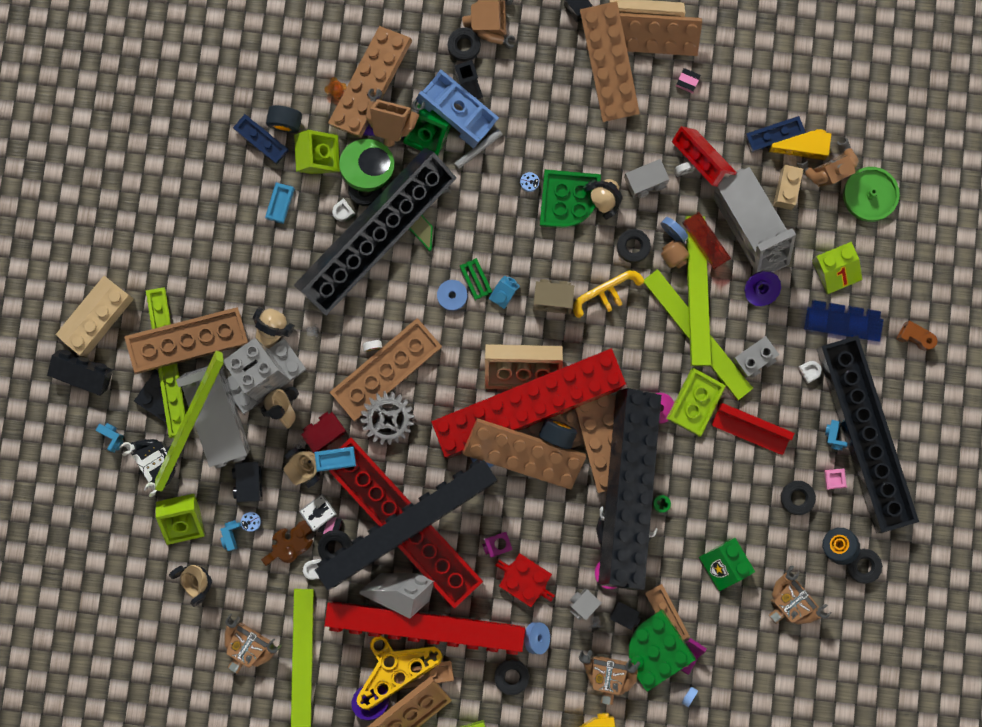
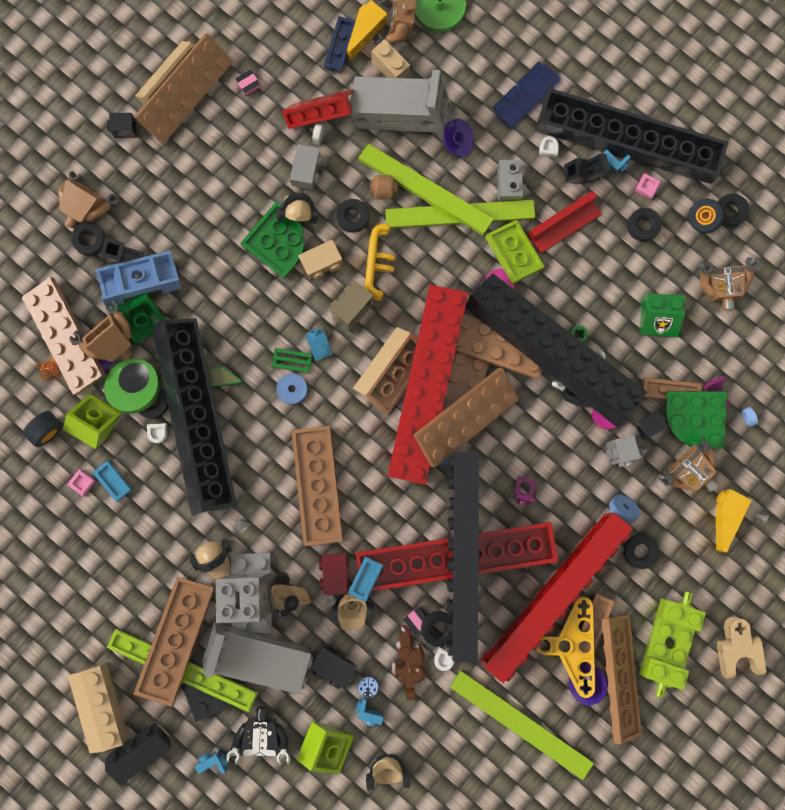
camera: 60 degrees left, 0 degrees up
lime tile [155,351,224,492] -> none
torso [225,614,282,673] -> none
dark blue plate [233,114,289,165] -> none
sticker [299,494,336,532] -> none
light grey gear [360,391,414,445] -> none
light grey slope [360,573,434,619] -> none
white tile [363,340,382,352] -> none
light grey bar [454,129,503,169] -> none
red plate [495,553,555,608] -> none
light blue tile [520,172,539,192] -> none
black wheel [539,418,578,449] -> none
medium nougat plate [580,1,640,122] -> none
medium blue piece [660,217,688,243] -> none
clear red plate [682,212,731,270] -> none
lime slope [812,242,863,295] -> none
dark orange leg [896,320,938,351] -> none
none -> bright pink tile [67,469,96,496]
none -> tan brick [298,240,343,280]
none -> black brick [564,153,609,184]

